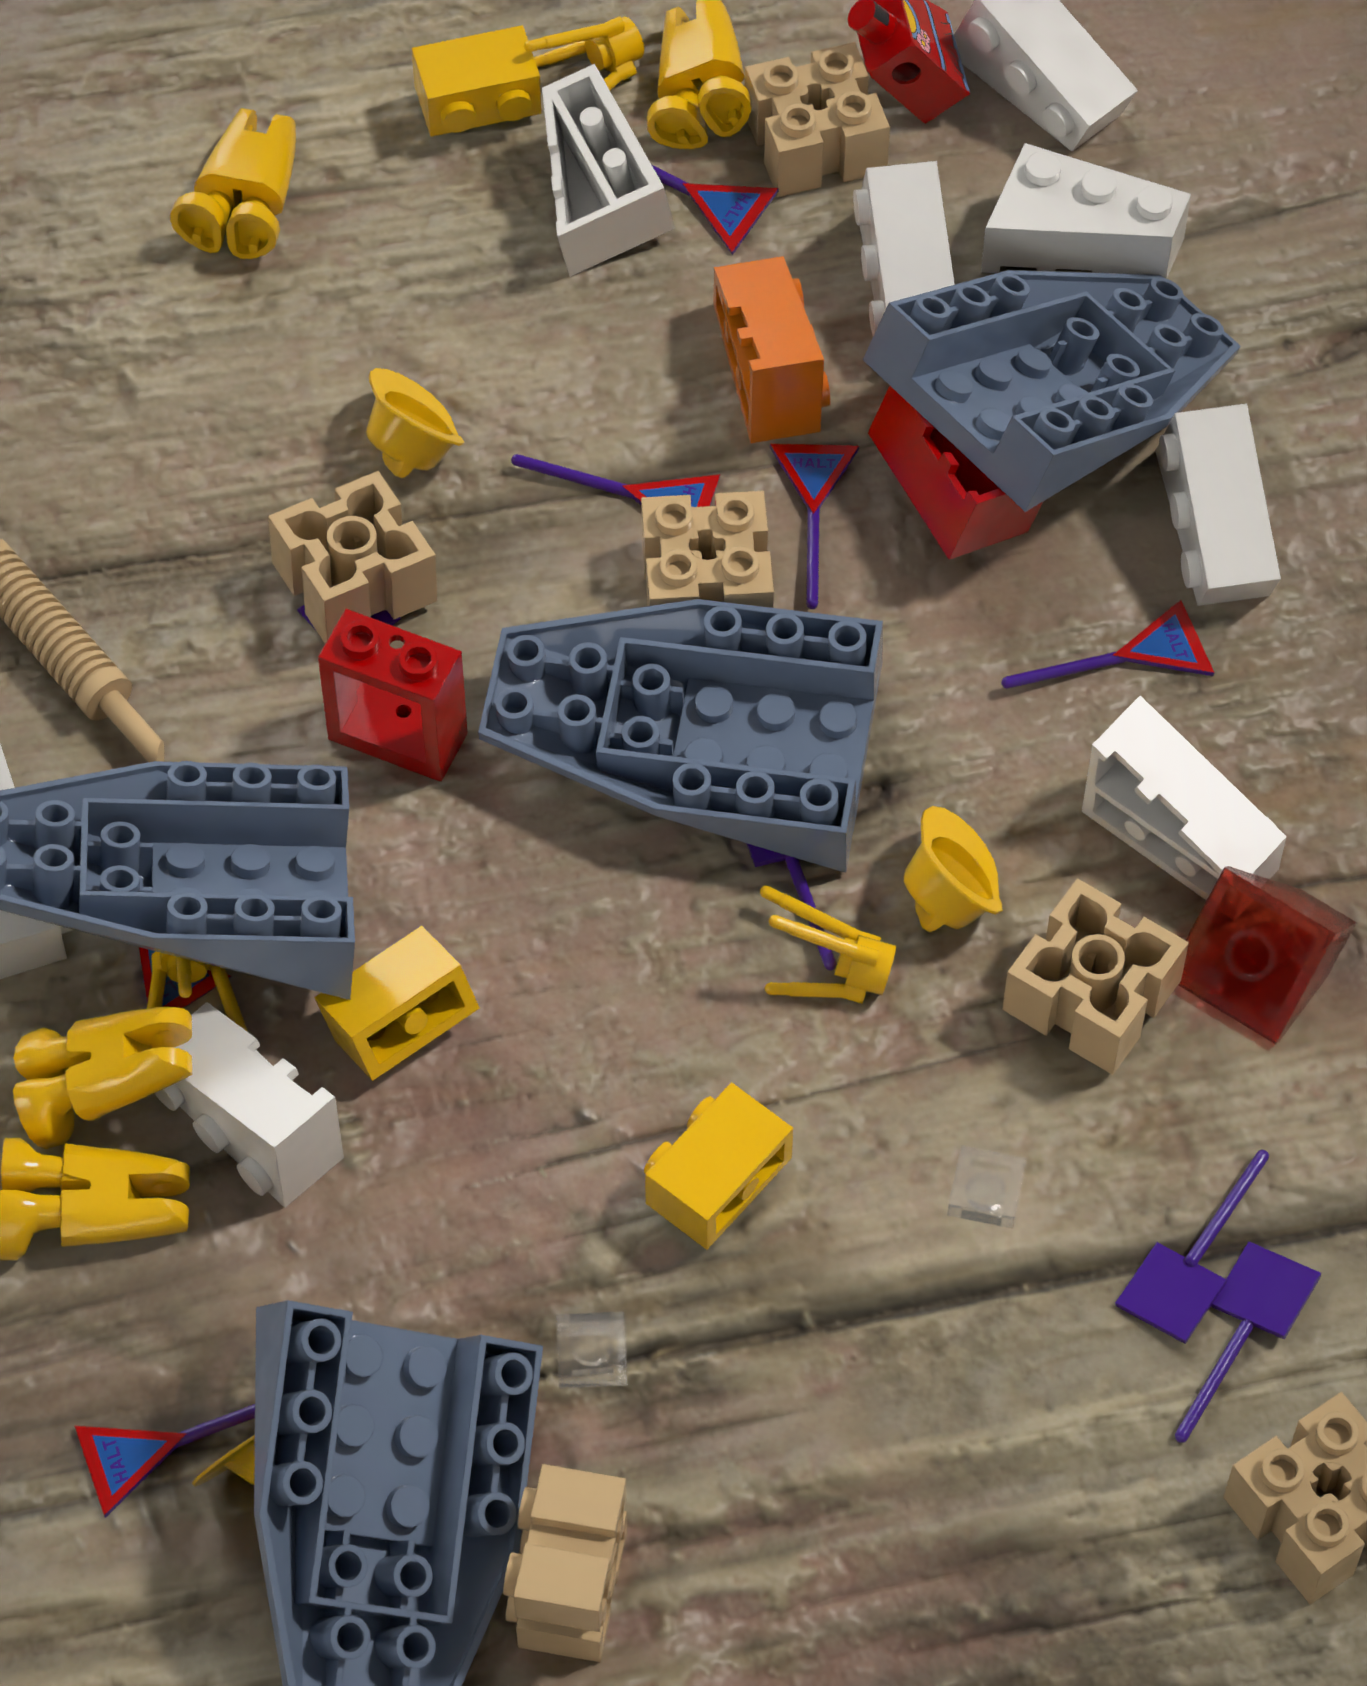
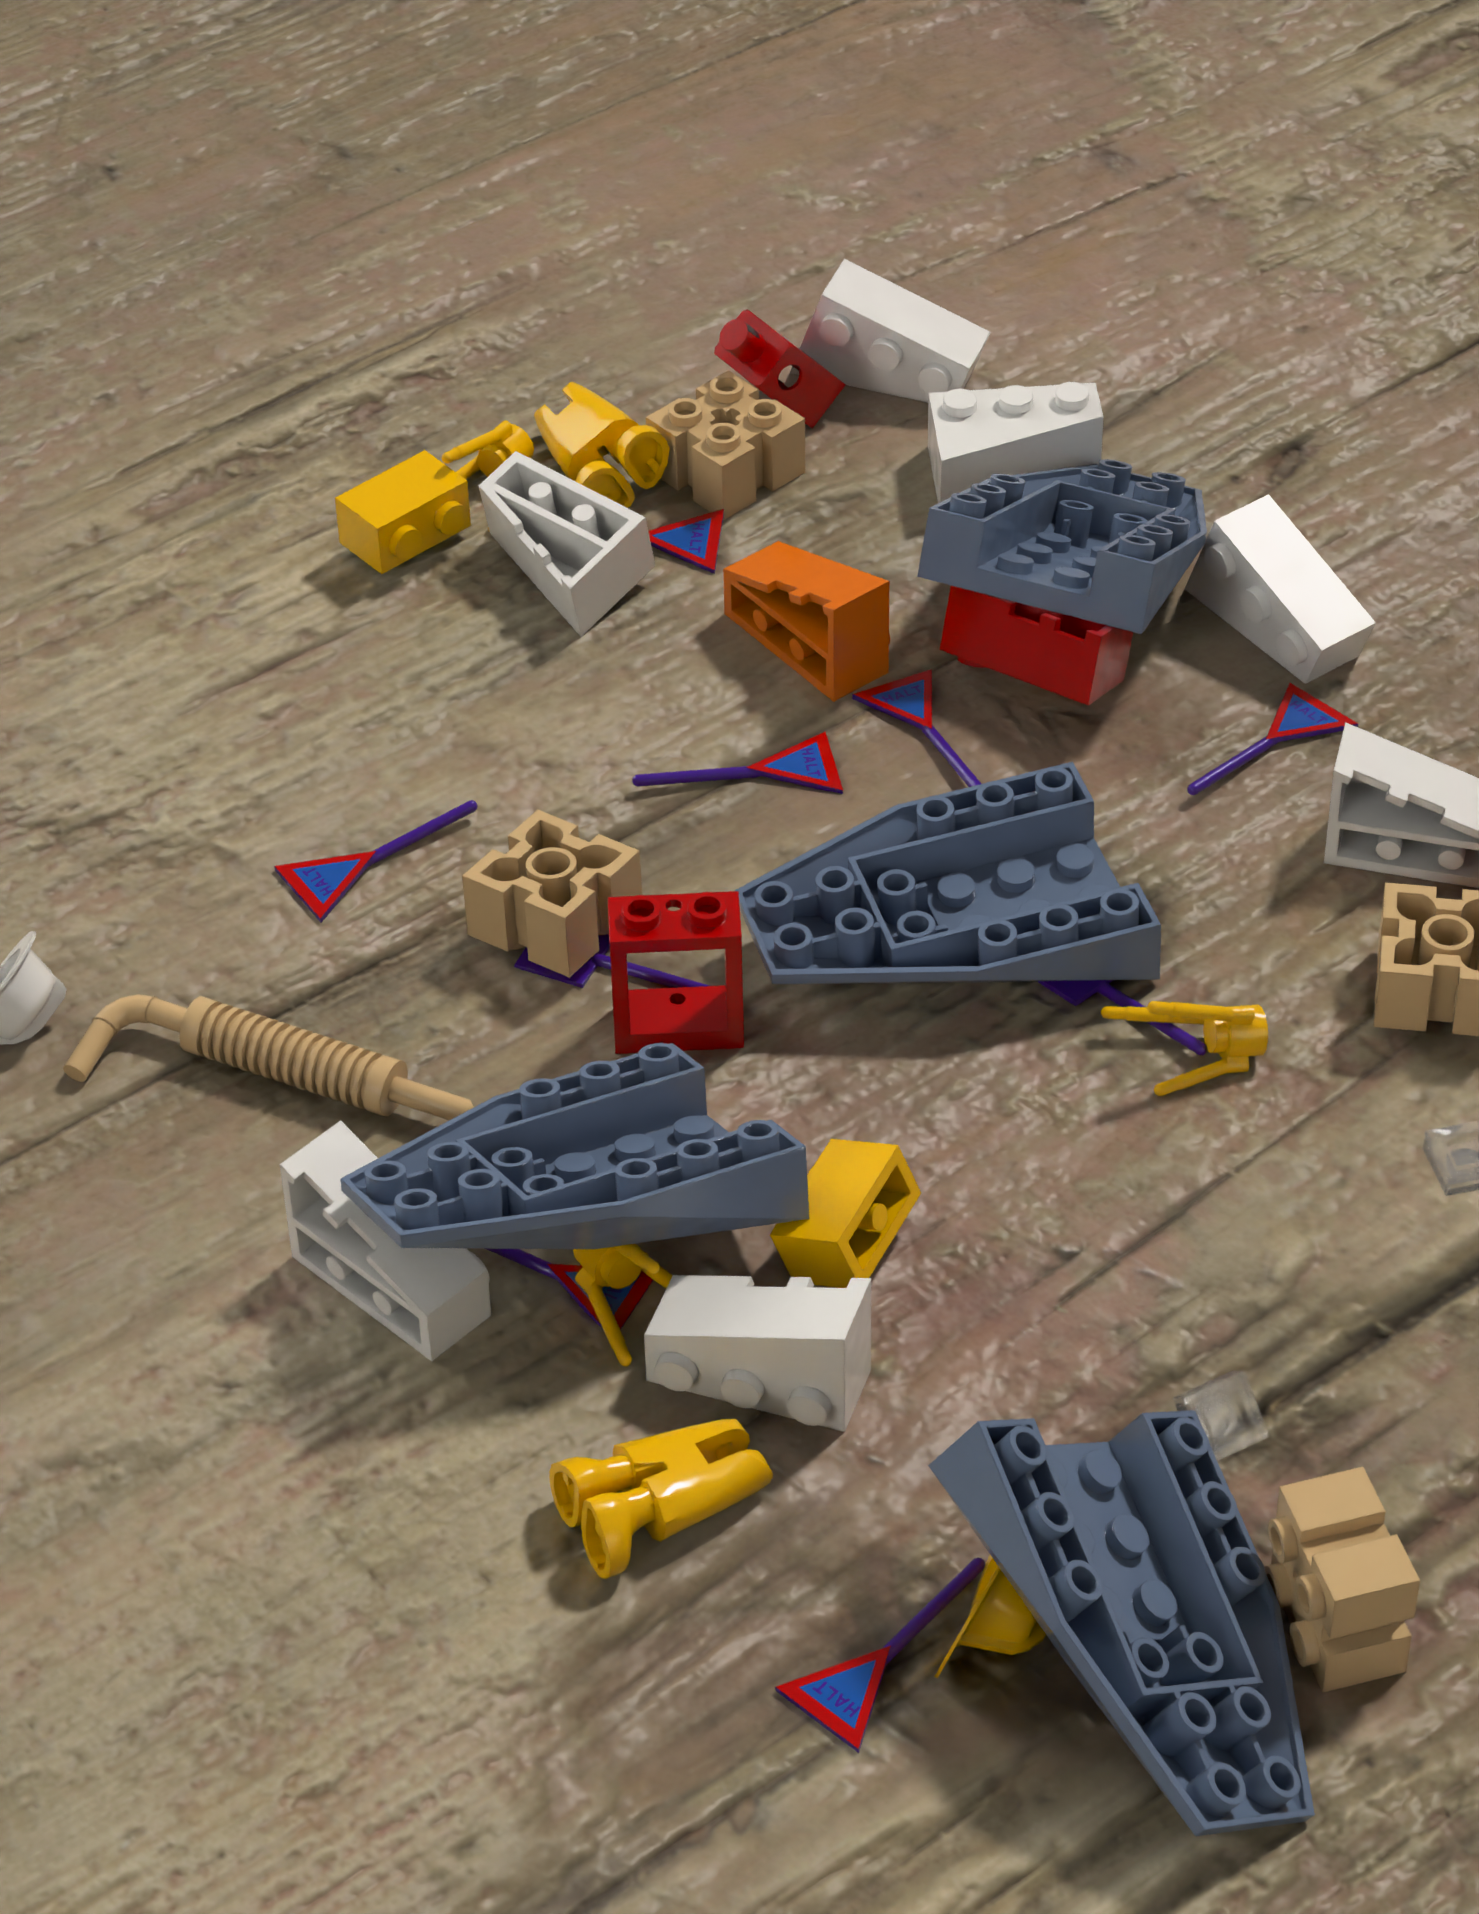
camera: 25 degrees left, 15 degrees down
yellow piece [13,1007,193,1149] -> none
yellow piece [170,108,296,259] -> none
yellow piece [366,368,465,478] -> none
tan brick [641,491,774,608] -> none
yellow brick [644,1082,793,1250] -> none
white wedge [853,161,955,336] -> none
yellow piece [903,806,1003,932] -> none
none -> piece [274,800,478,923]

